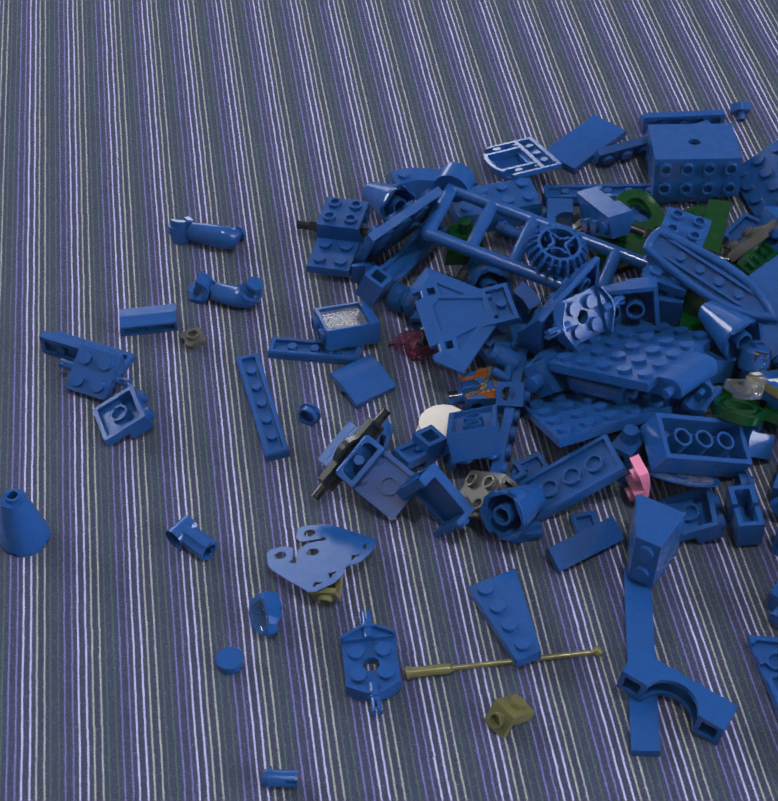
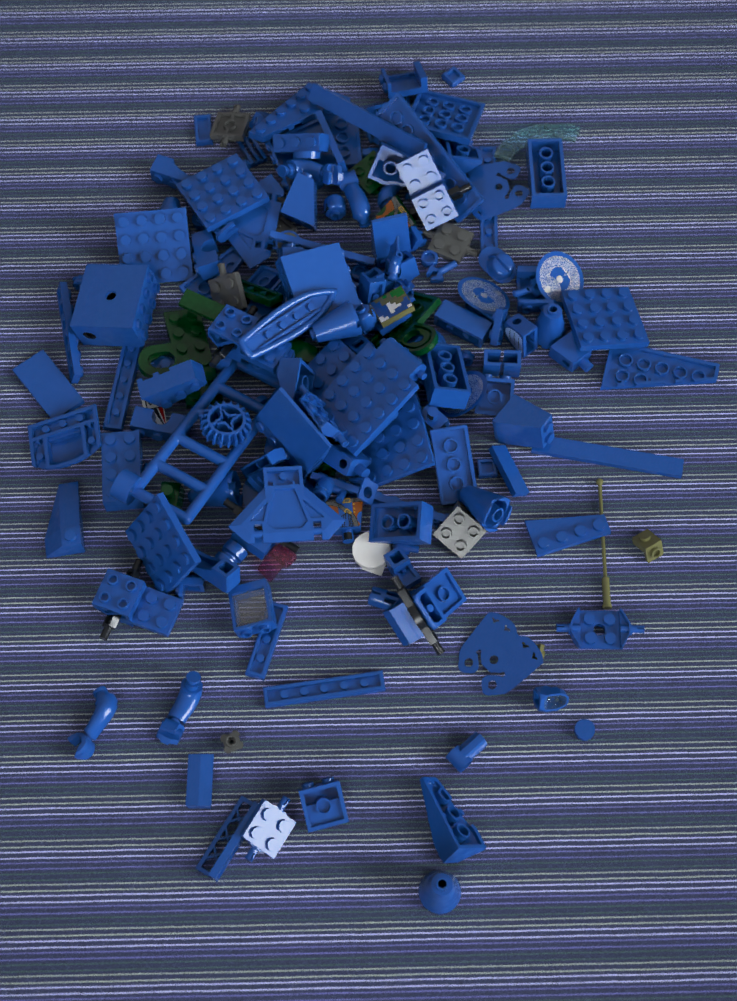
camera: 85 degrees left, 20 degrees up
blue pin [262,766,298,790] -> none
blue plate [298,403,321,425] -> none
blue slope [330,354,396,409] -> none
blue cone [362,182,417,222] -> none
blue panel [395,463,475,537] -> none
blue slope [510,451,548,485] -> none
blue arch [616,648,738,746] -> none
bright pink slope [624,454,650,502] -> none
blue fence [639,109,725,134] -> none
clear bracket [723,375,767,400] -> none
blue tile [730,101,751,121] -> none
none -> blue wedge [420,777,487,863]

